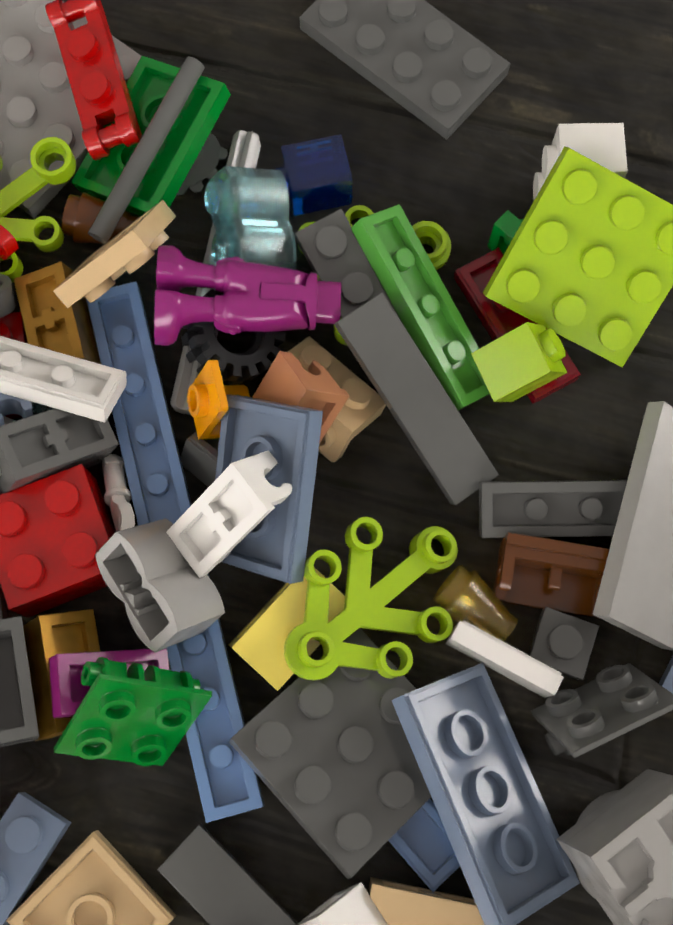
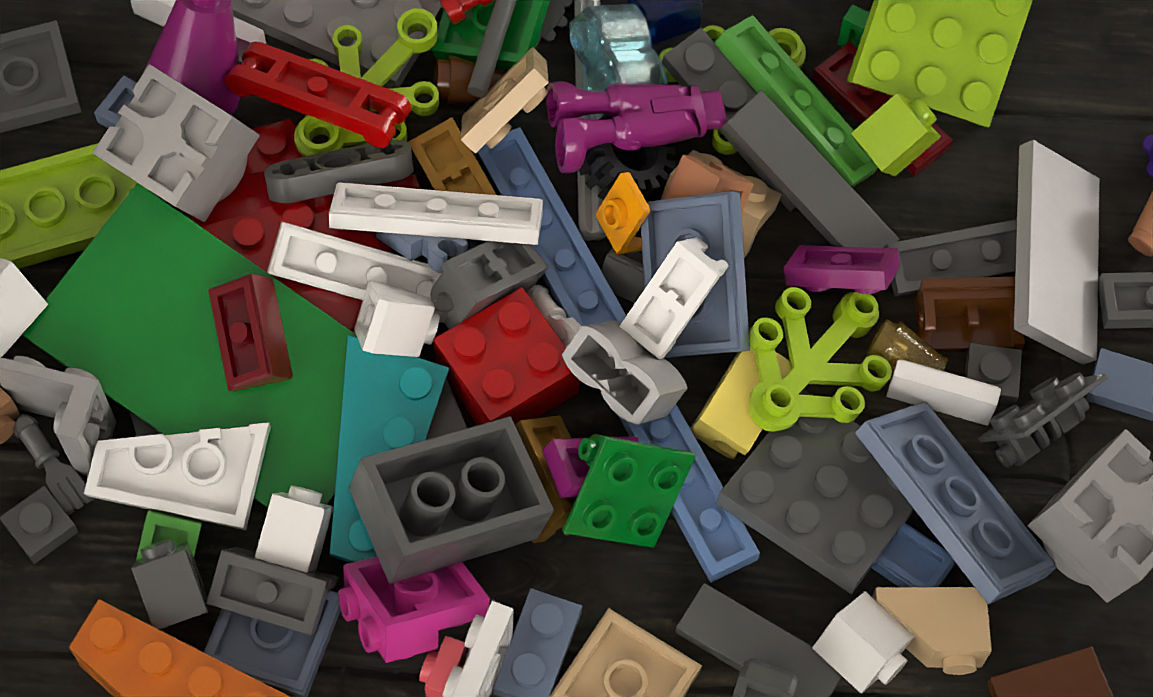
camera: 15 degrees left, 10 degrees down
none -> magenta plate [784,245,900,294]

